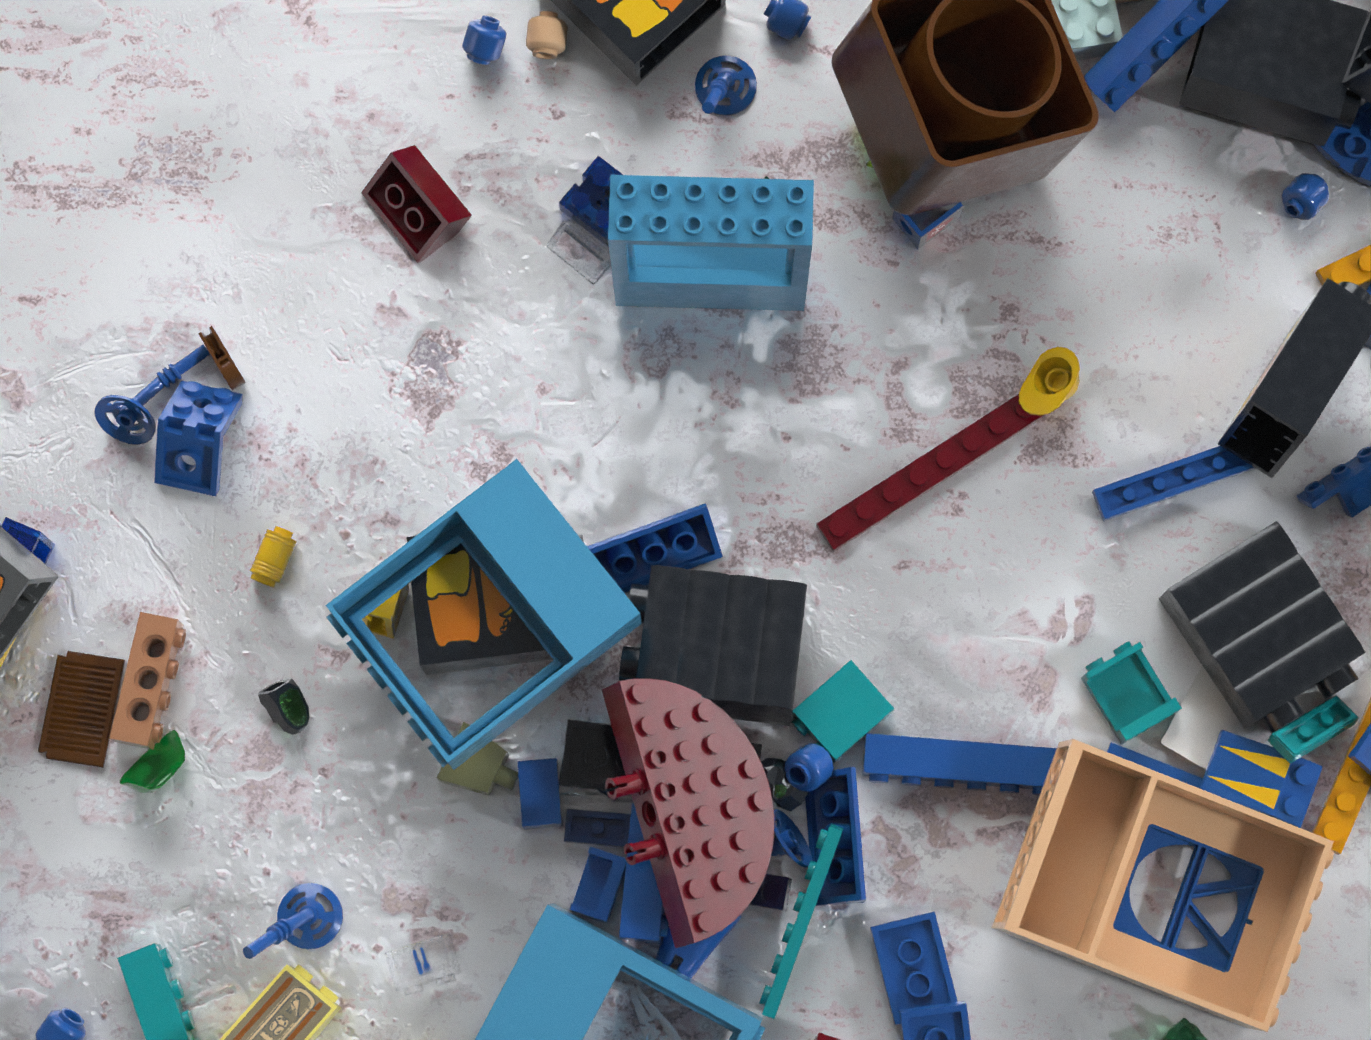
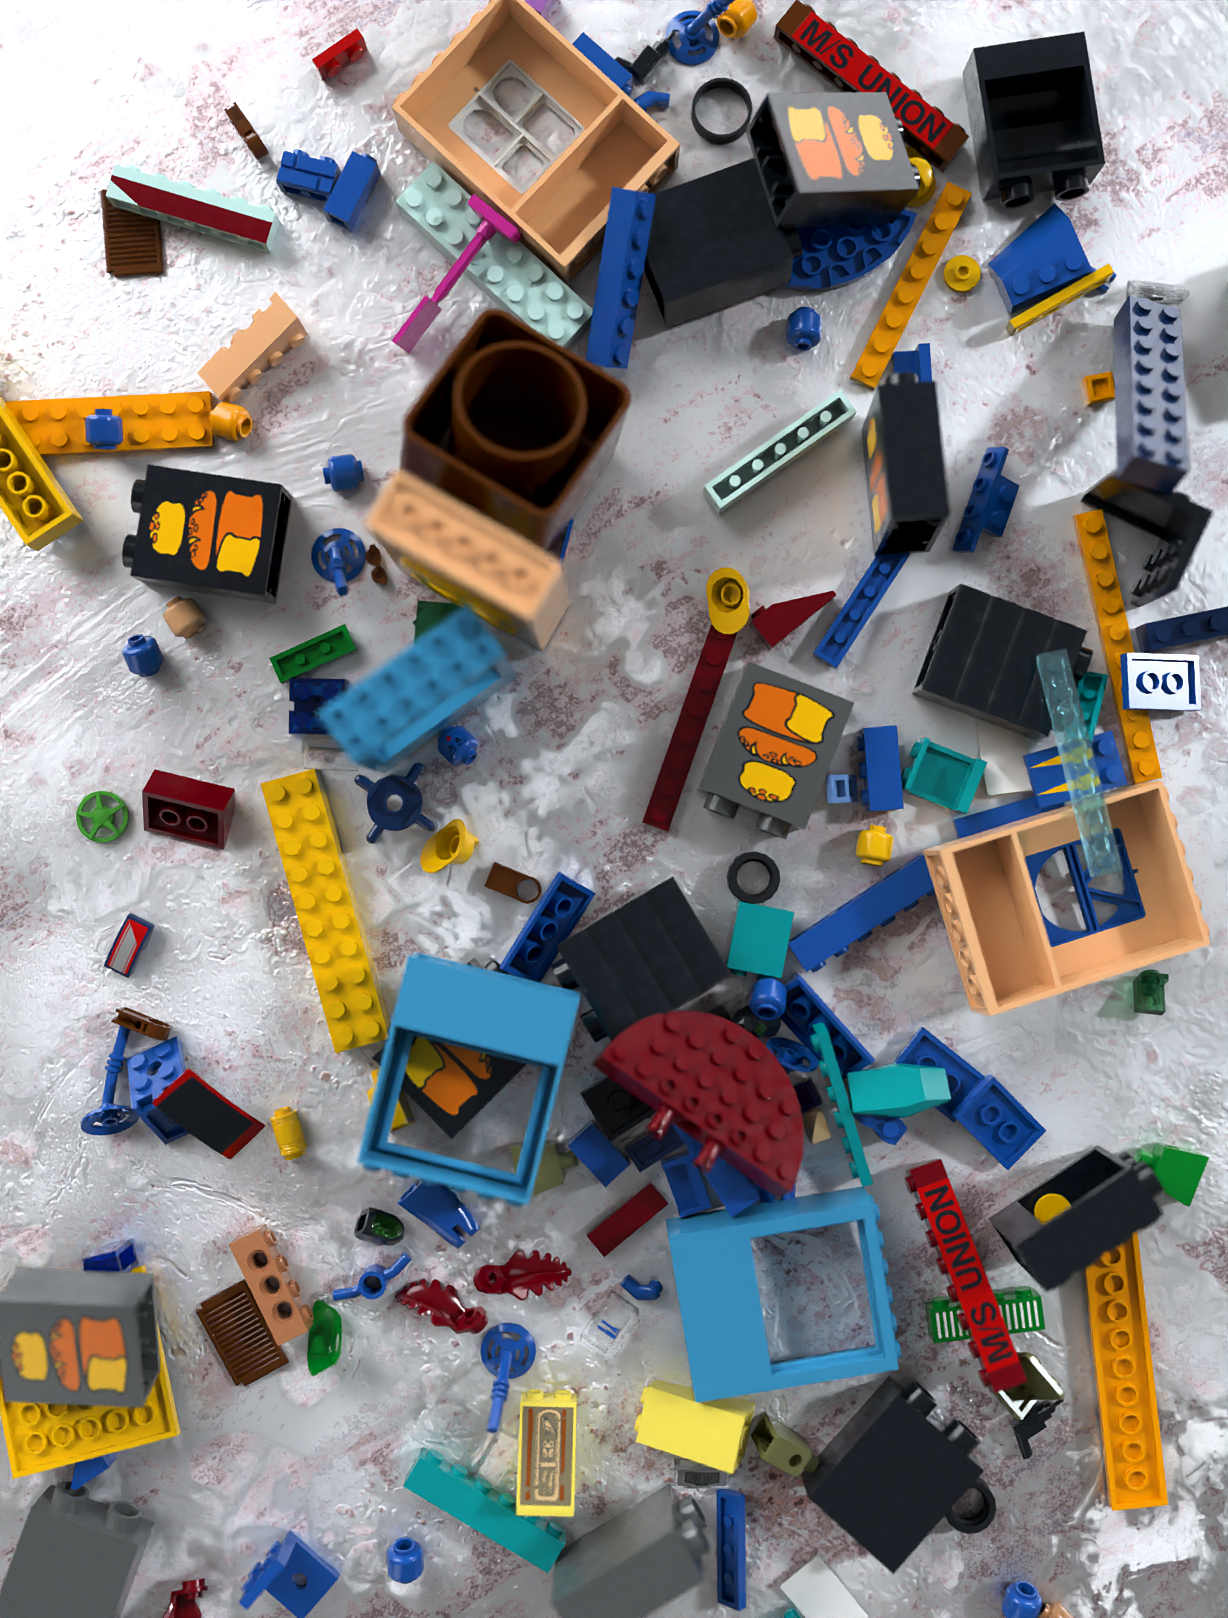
camera: 35 degrees left, 10 degrees up
none -> bright green wheel [76,791,129,842]
none -> slope [104,913,155,978]
none -> black sticker [152,1068,266,1159]
none -> yellow brick [261,768,391,1054]
none -> green plate [269,624,357,684]
none -> blue piece [333,1252,412,1301]
none -> dark blue plate [354,763,438,844]
none -> light nougat panel [365,470,570,651]
none -> reddish brown piece [365,544,388,586]
none -> dark red plant [395,1279,488,1334]
none -> blue piece [397,1182,480,1249]
none -> yellow piece [420,819,479,873]
none -> blue head [437,725,478,766]
none -> dark red plant [473,1250,572,1301]
none -> reddish brown piece [484,862,542,904]
none -> dark red tile [586,1181,668,1257]
none -> blue arm [620,1274,663,1301]
none -> brick [697,661,855,840]
none -> light aqua brick [702,389,857,515]
none -> black tyre [726,852,780,904]
none -> dark red slope [749,591,836,651]
none -> tan slope [801,1107,832,1144]
none -> medium blue slope [826,774,858,804]
none -> teal piece [846,1063,951,1118]
none -> blue brick [849,1100,907,1145]
none -> yellow head [855,825,894,867]
none -> blue brick [856,725,904,812]
none -> clear light blue plate [1035,649,1123,878]

